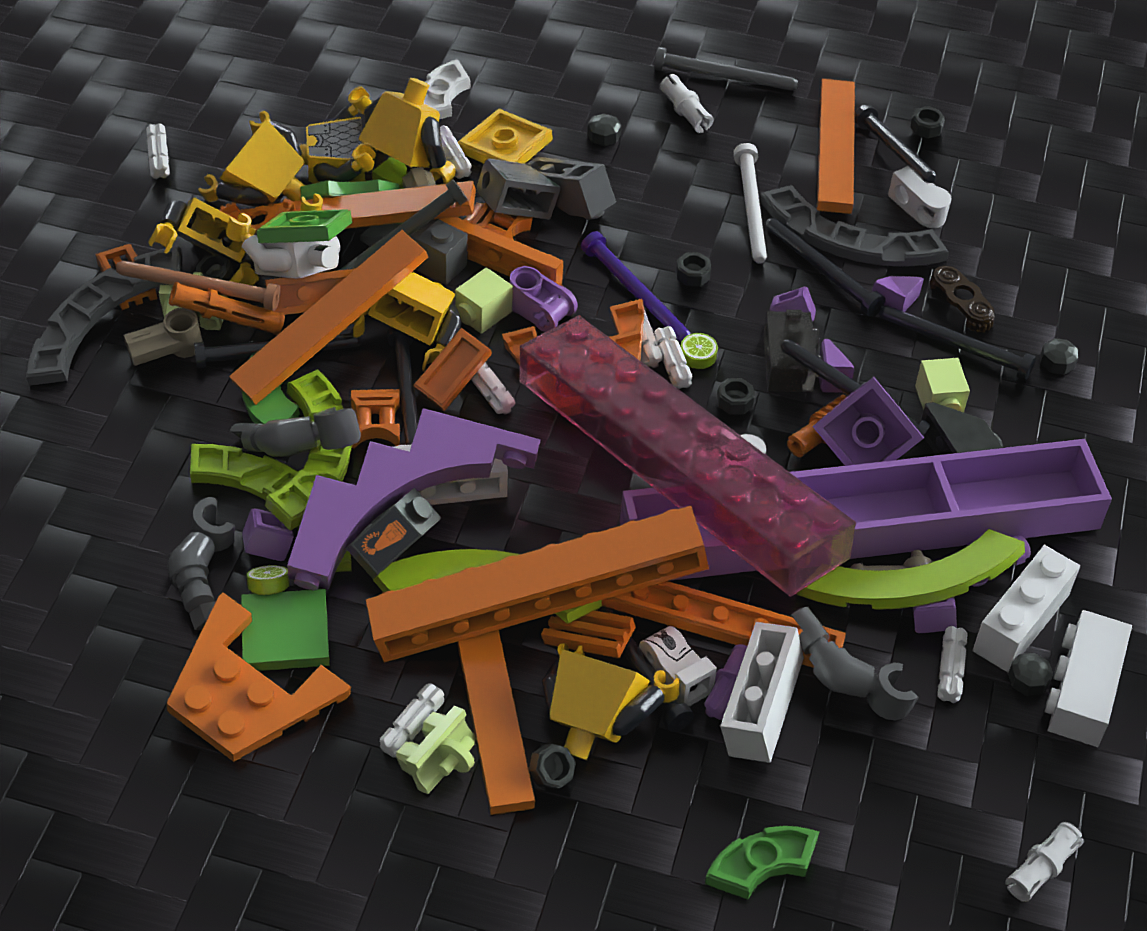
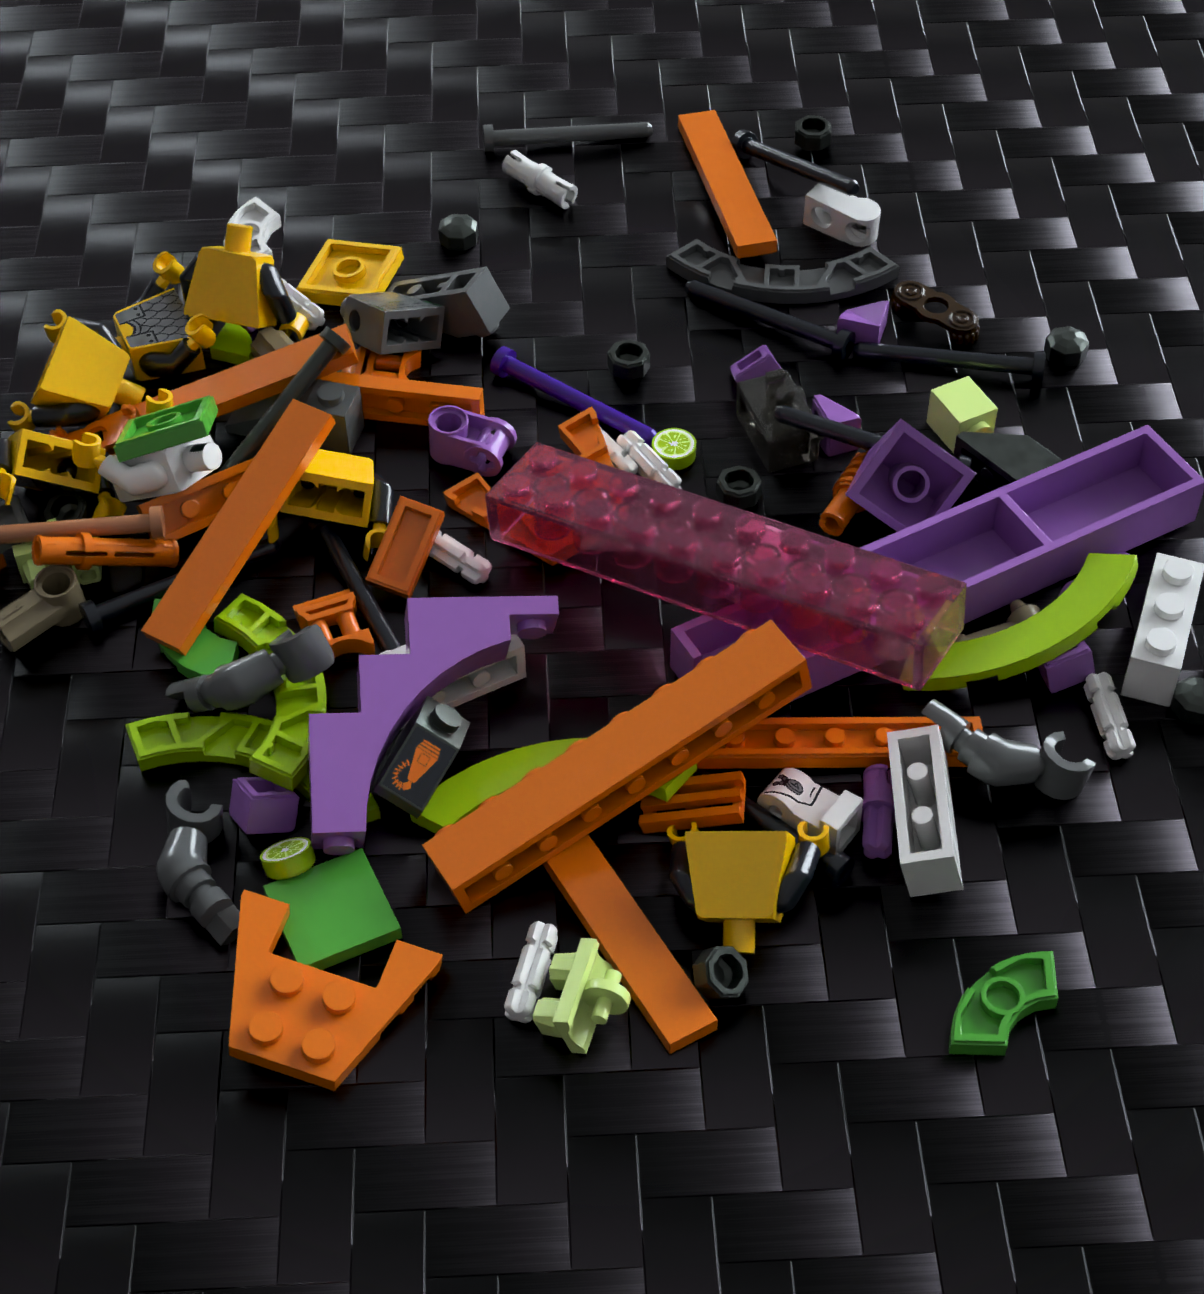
camera: 15 degrees left, 0 degrees up
bright green tile [300,179,400,200] -> none
yellowish green brick [455,267,513,334] -> none
white bar [734,143,767,264] -> none

